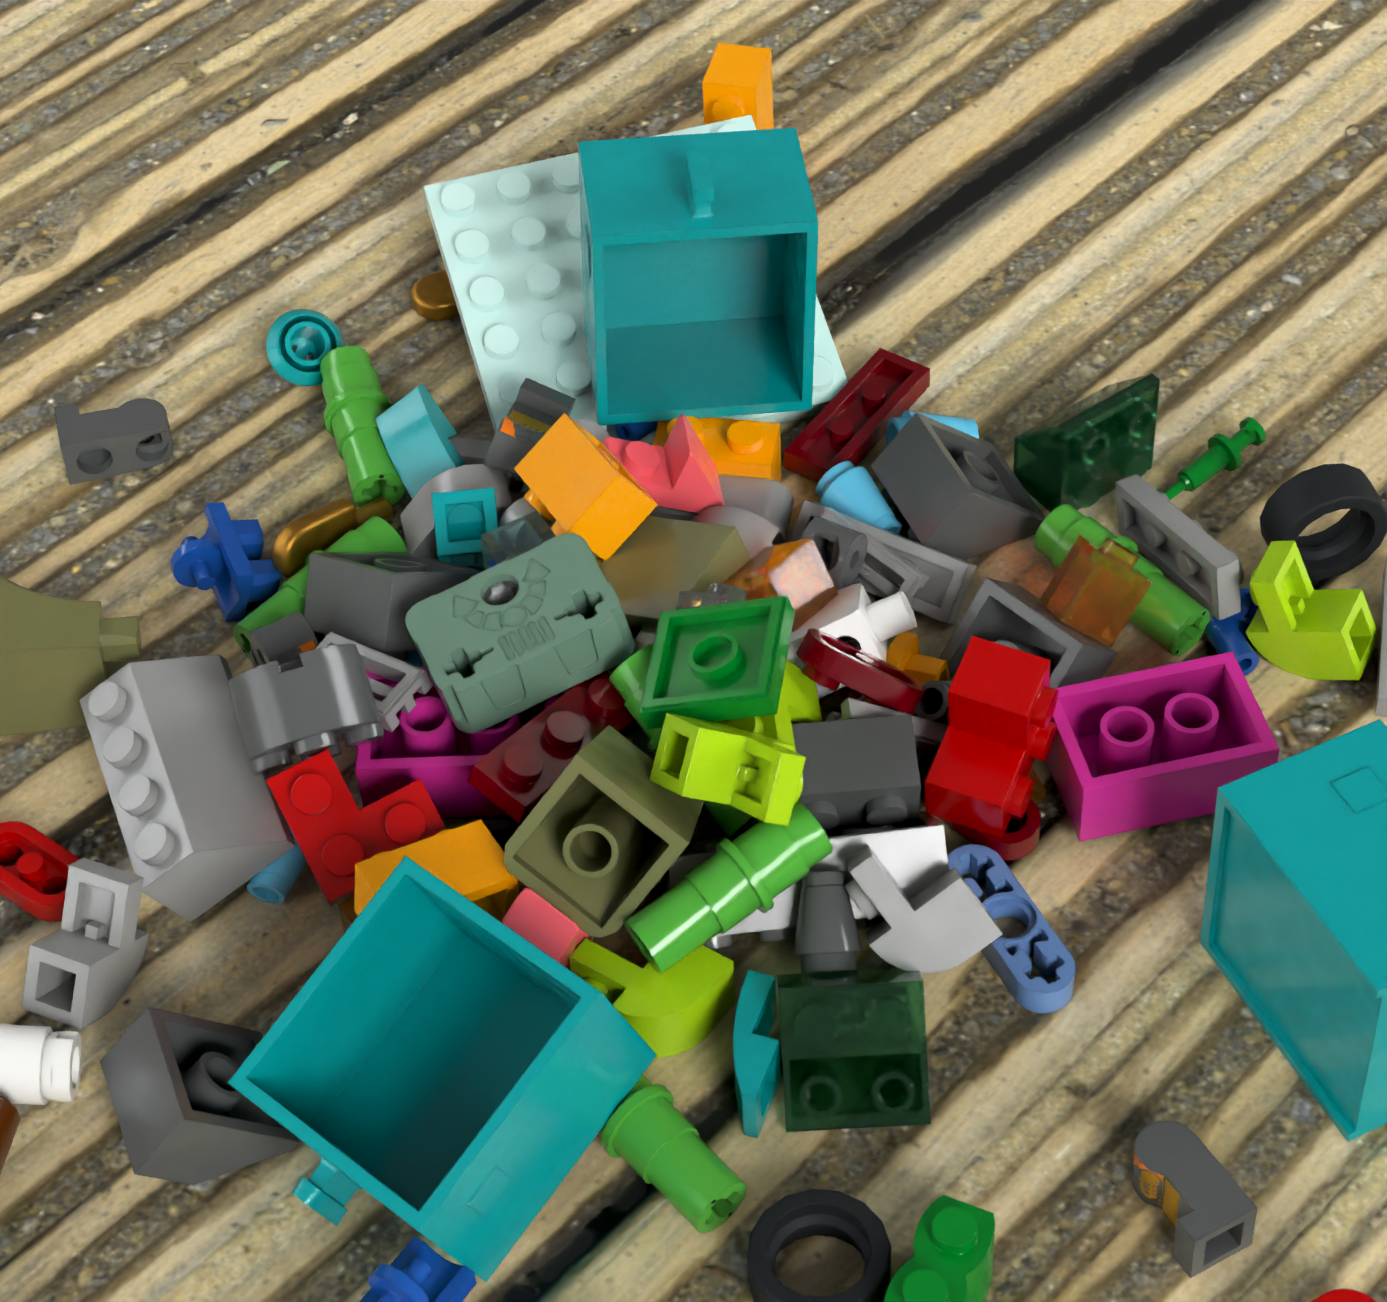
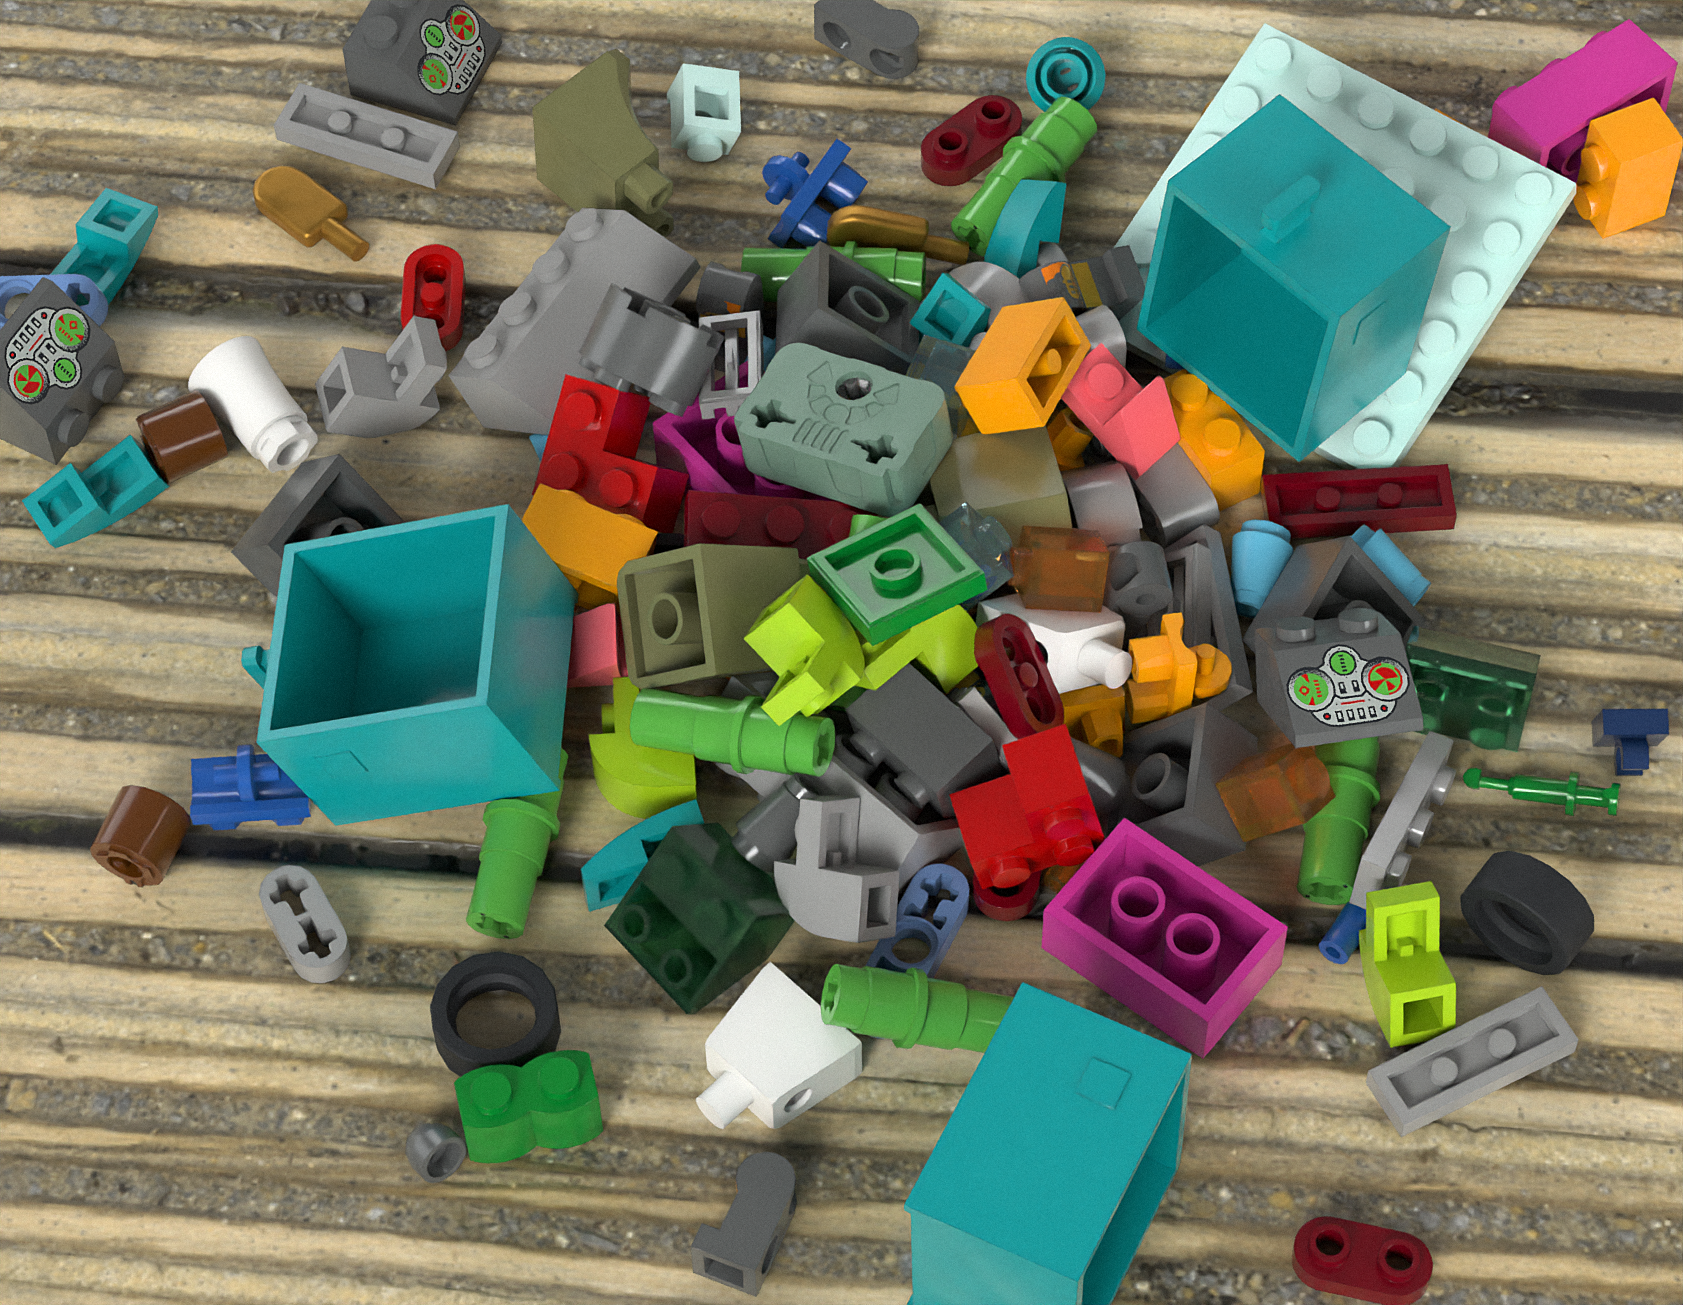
camera: 50 degrees right, 10 degrees up
none -> light aqua brick [667,63,741,162]
none -> white torso [696,962,862,1129]
none -> bright green piece [821,964,1014,1053]
none -> dark red plate [921,95,1022,186]
none -> light orange hips [1123,612,1232,724]
none -> dark grey slope [1255,608,1423,748]
none -> dark pink brick [1488,19,1678,183]
none -> dark blue tile [1591,709,1669,776]

